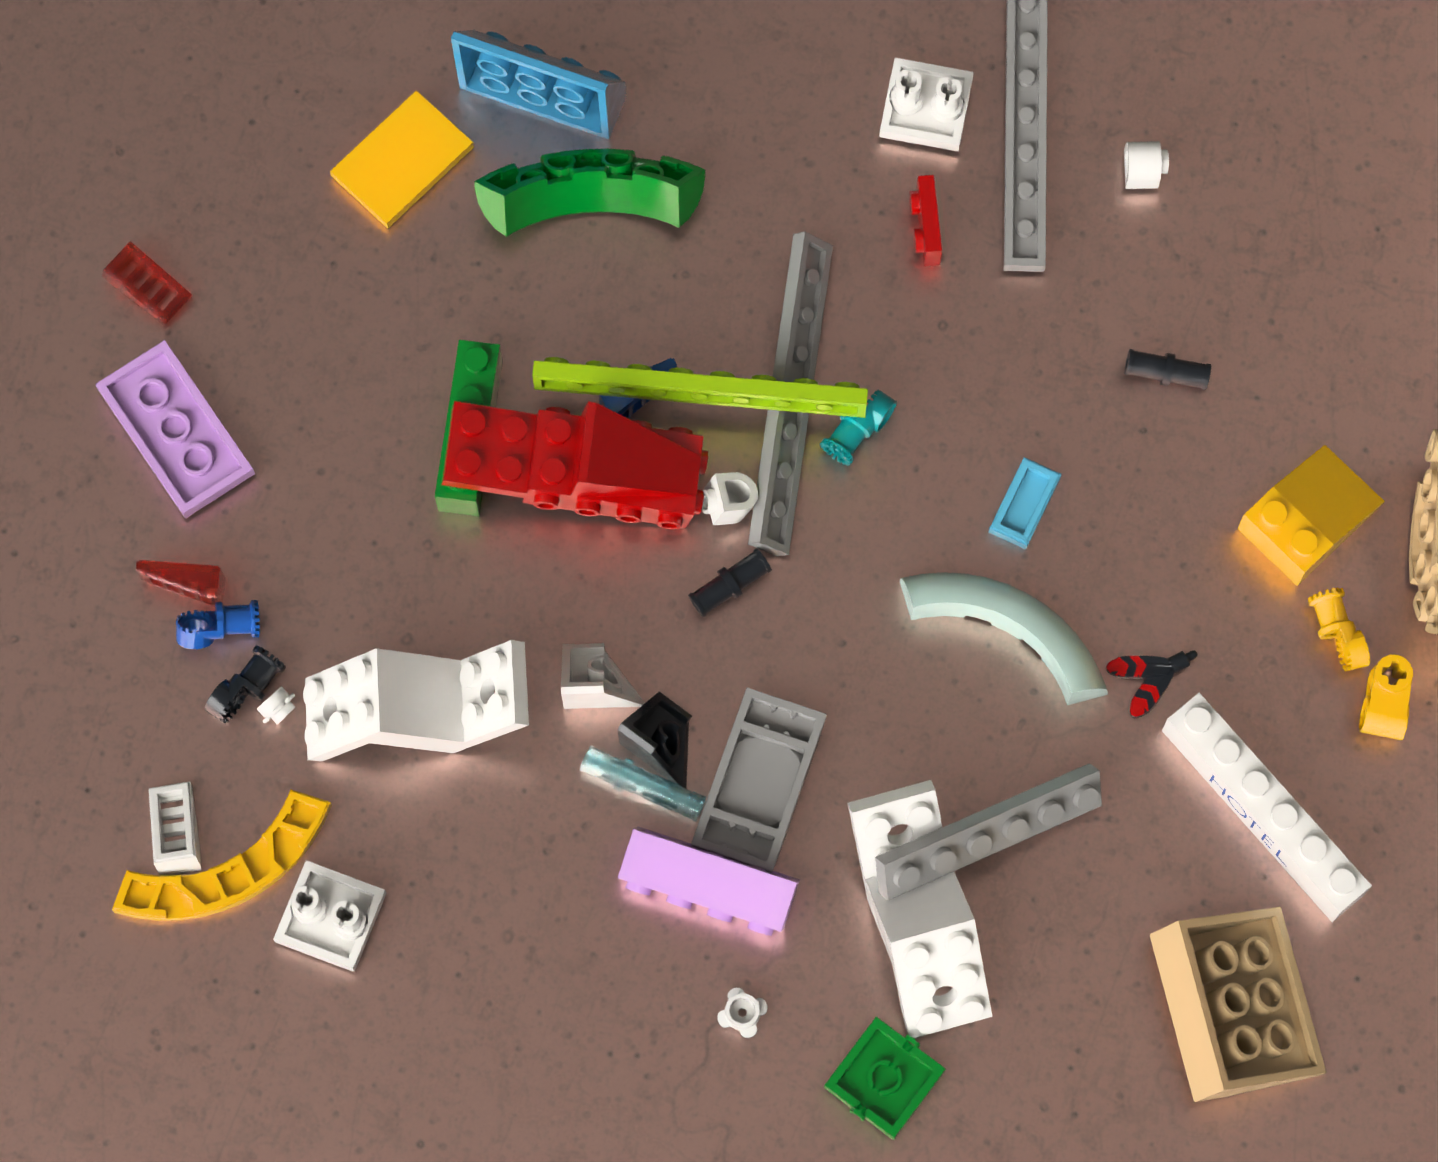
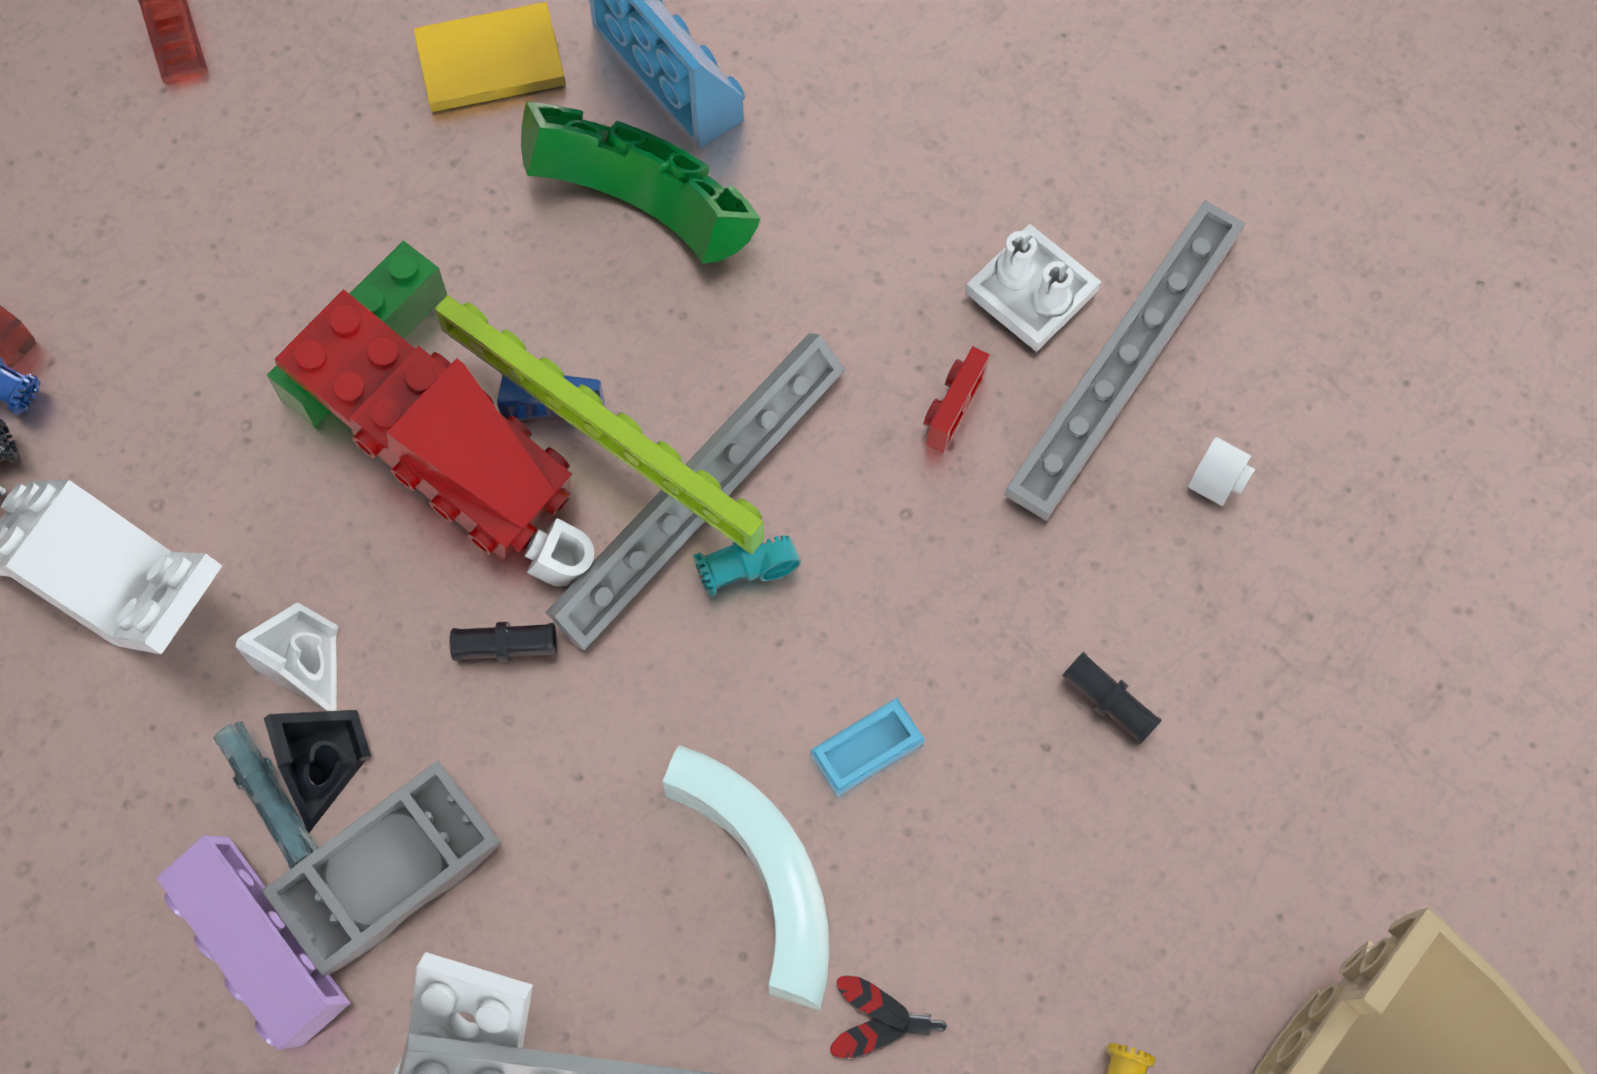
camera: 30 degrees right, 5 degrees down
lavender plate [95,340,255,519] -> none
yellow slope [1238,444,1385,586] -> none

